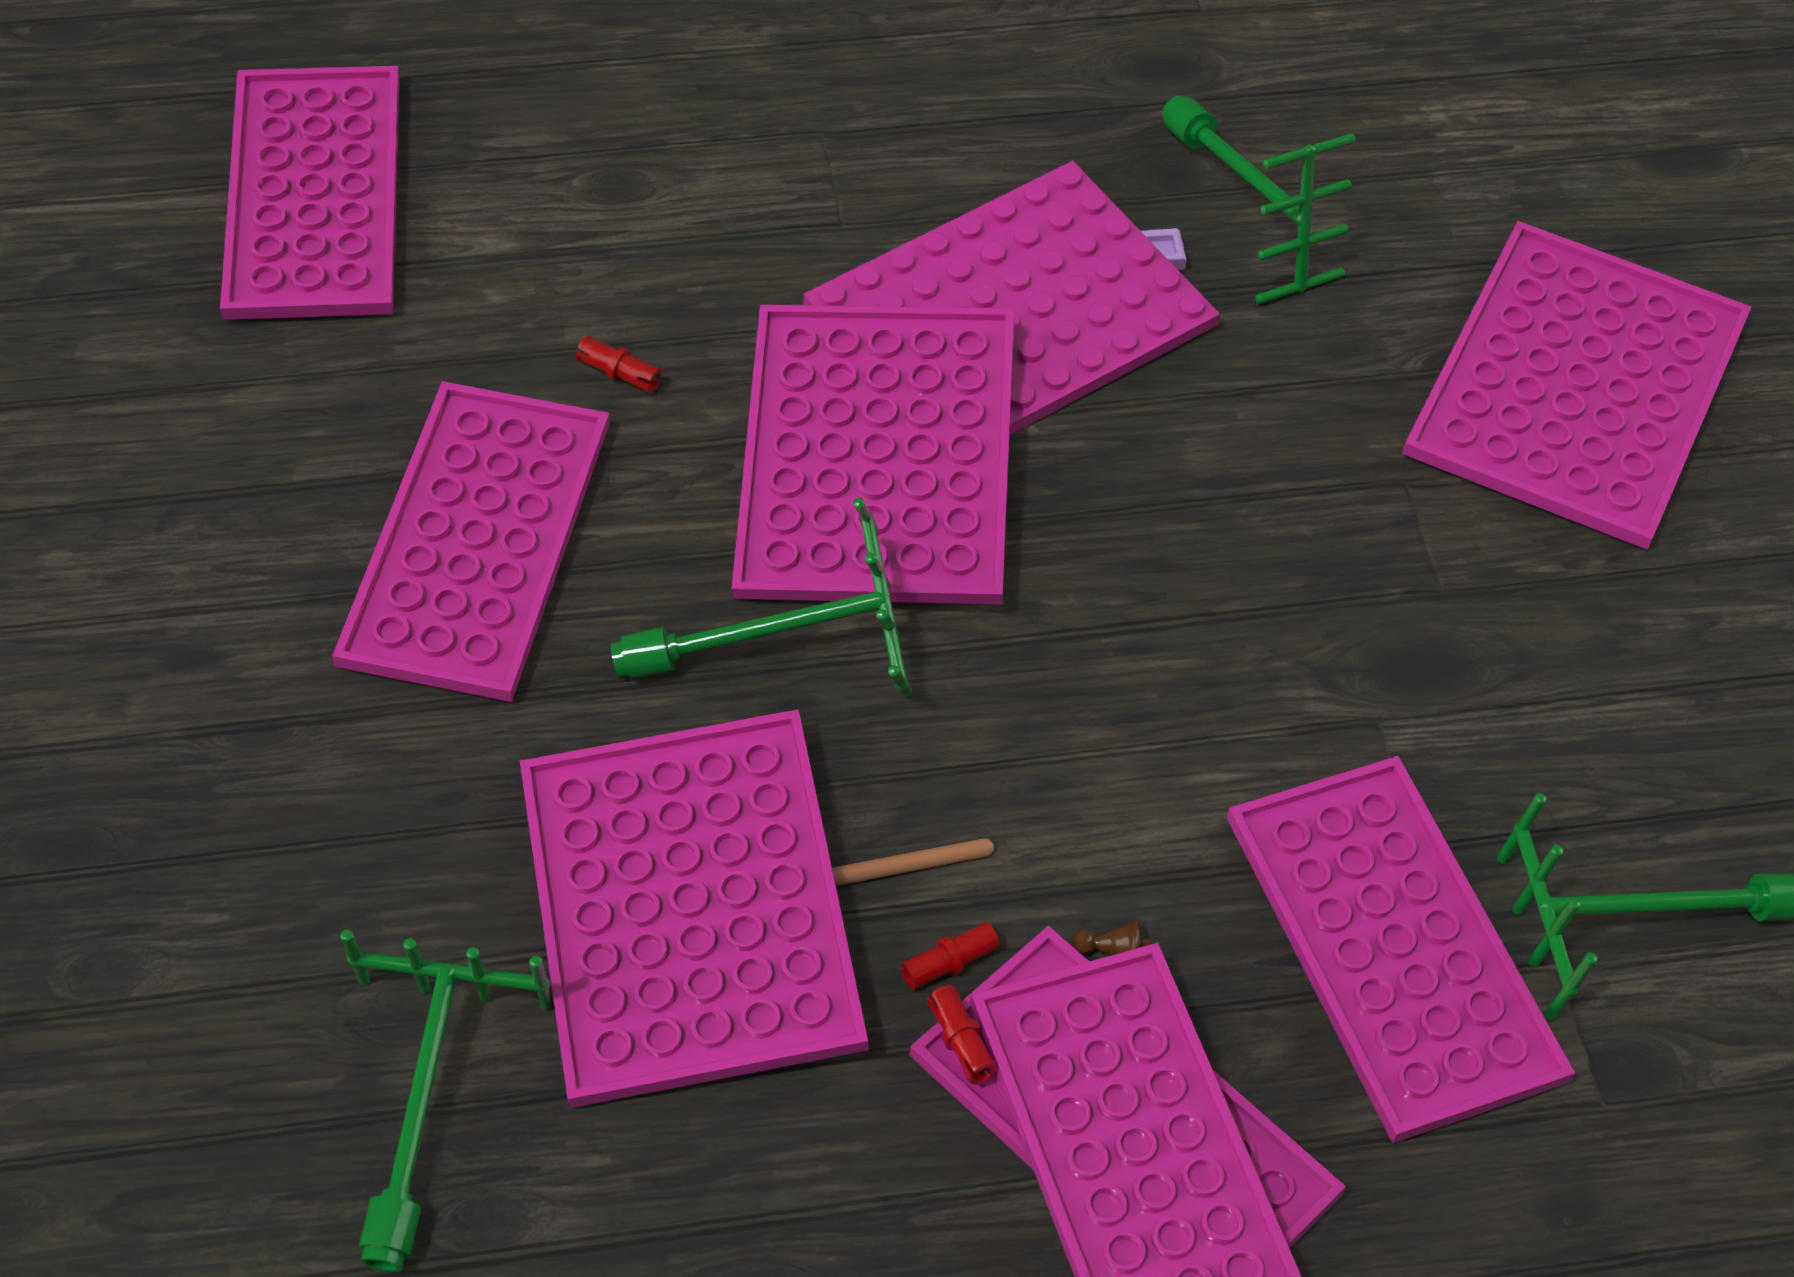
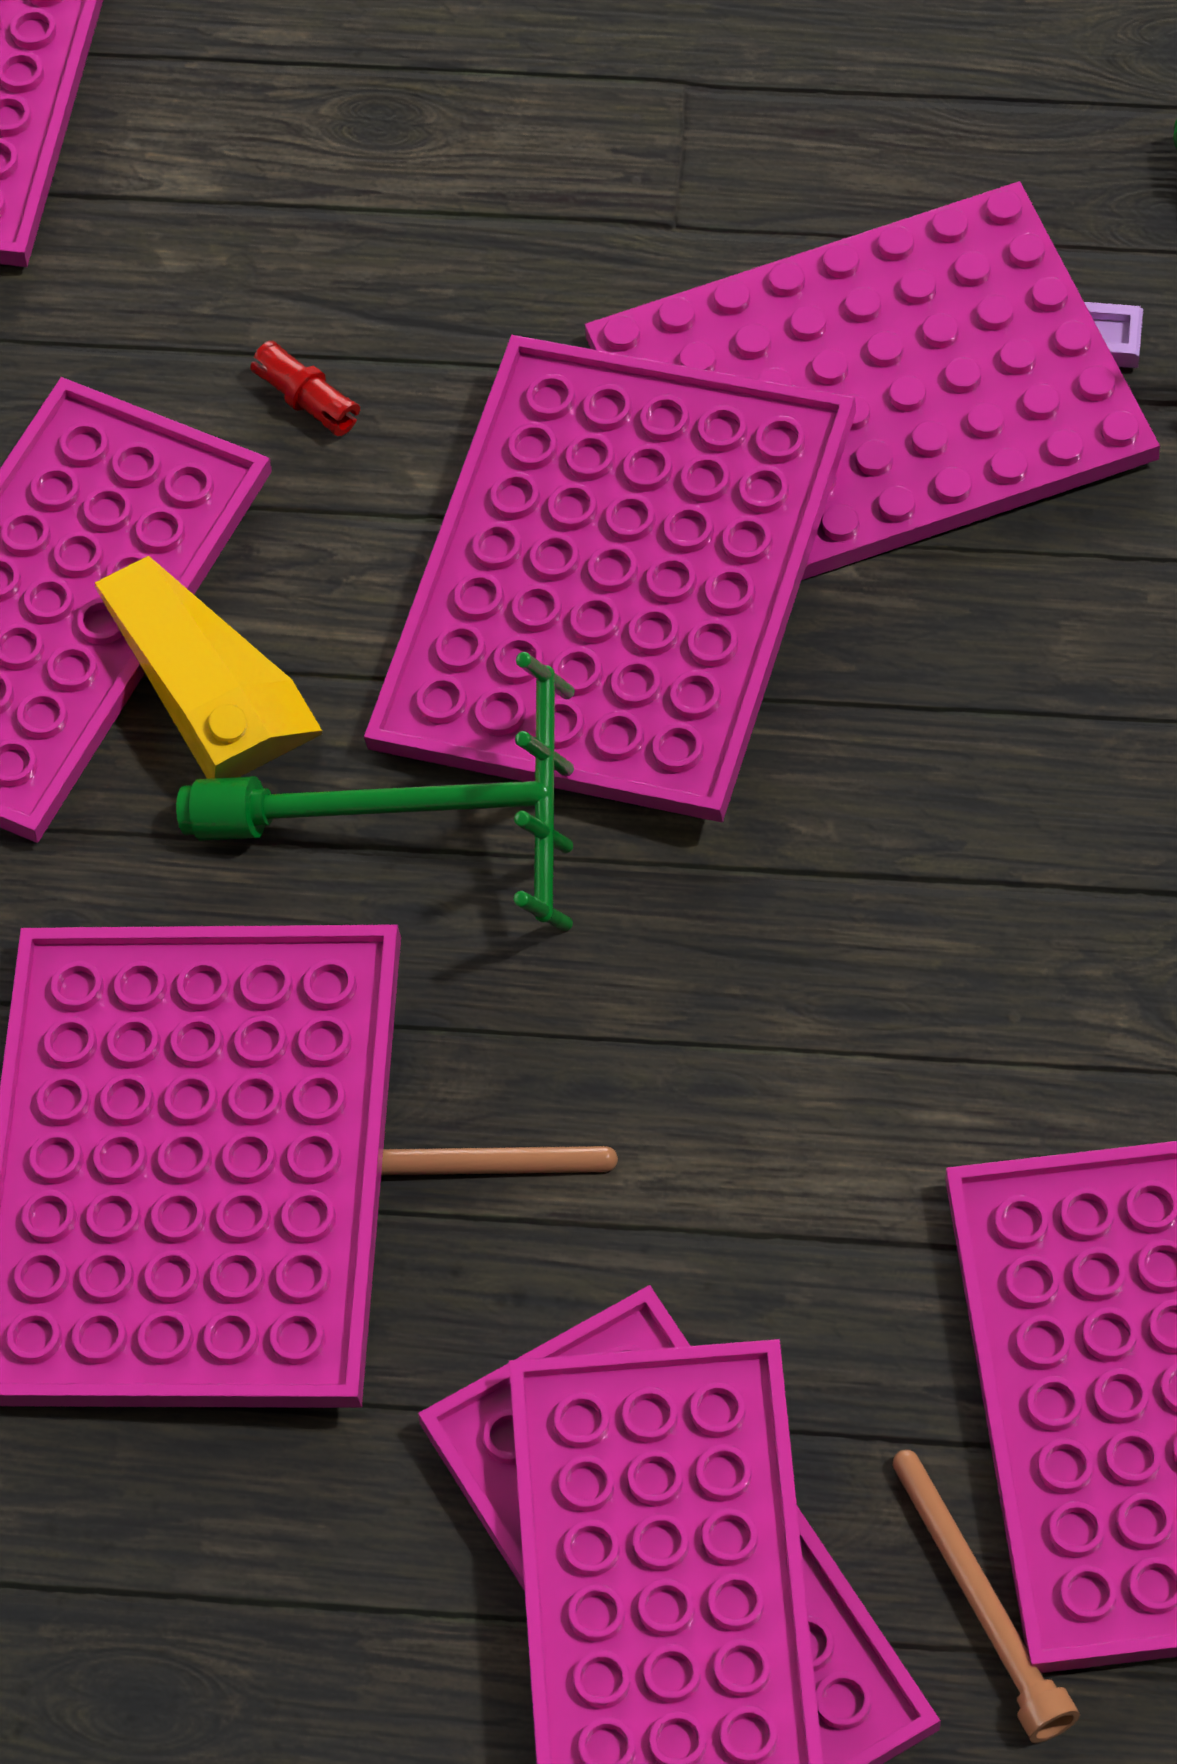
camera: 20 degrees right, 5 degrees up
red pin [901,921,999,991] -> none
red pin [927,985,998,1085] -> none
reddish brown piece [1071,919,1151,955] -> none
none -> yellow wedge [95,556,322,779]
none -> nougat piece [893,1450,1080,1743]

